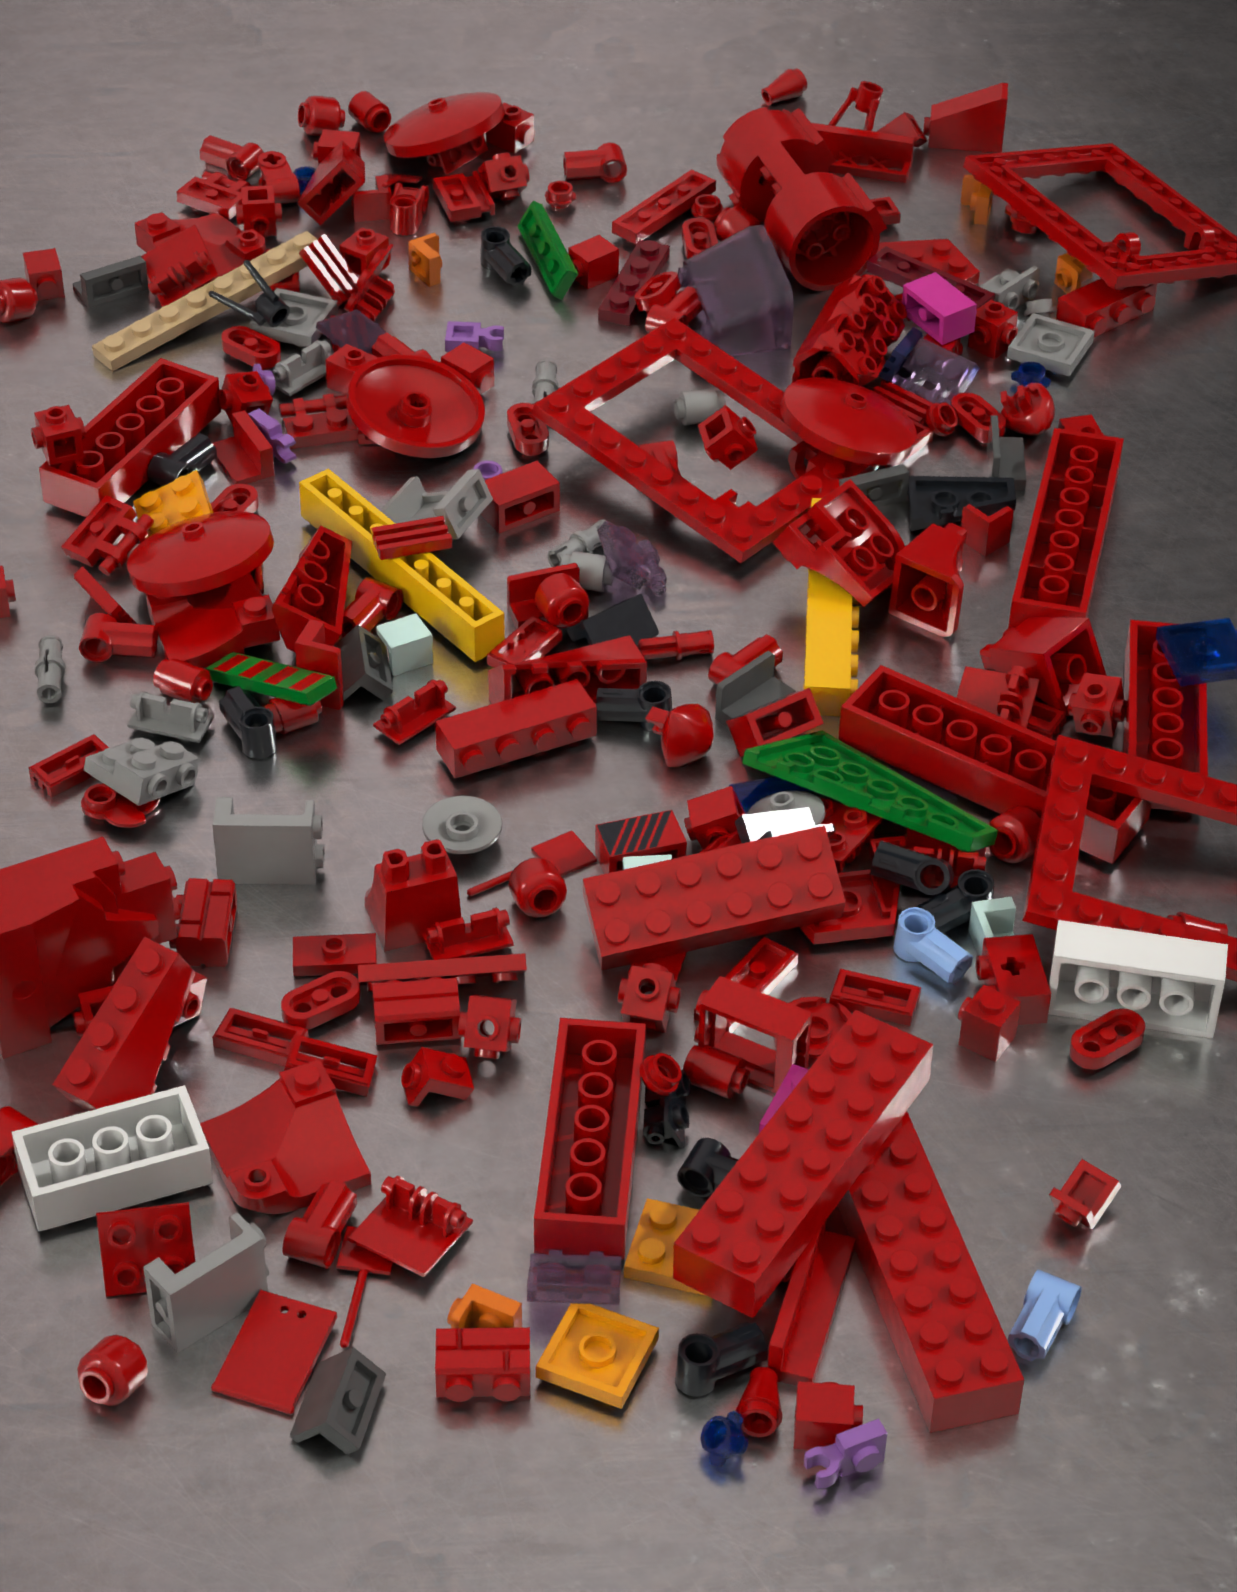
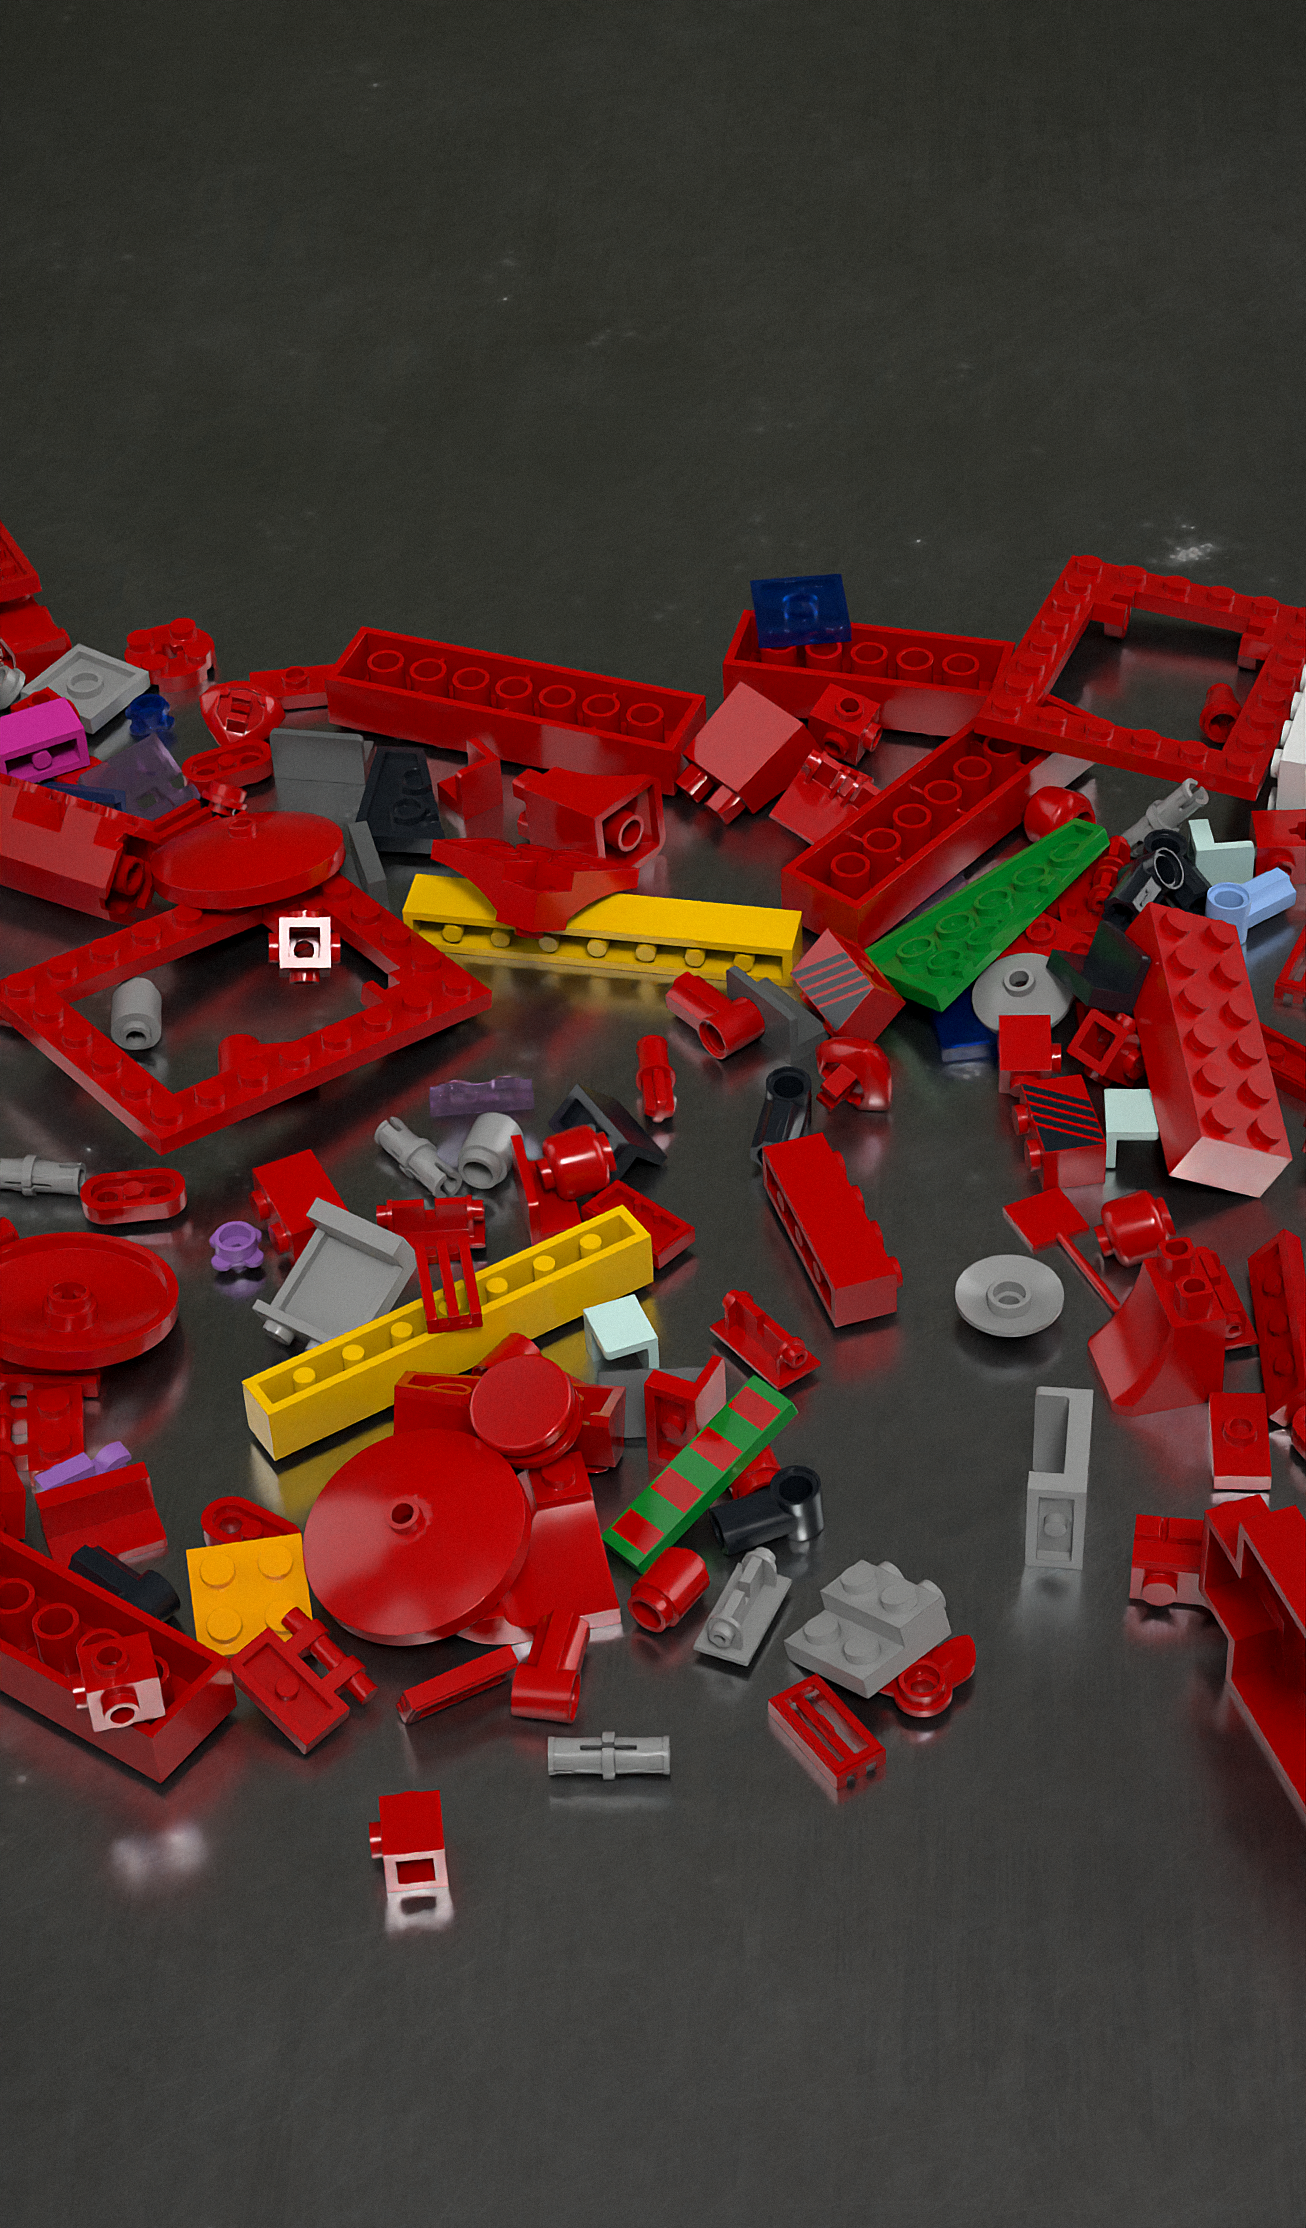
camera: 80 degrees left, 0 degrees up
red wedge [488,635,647,704] -> none
none -> red plate [124,617,217,693]
none -> red hinge [376,1194,486,1249]
none -> red head [469,1354,583,1469]
none -> light grey pin [1120,778,1209,858]

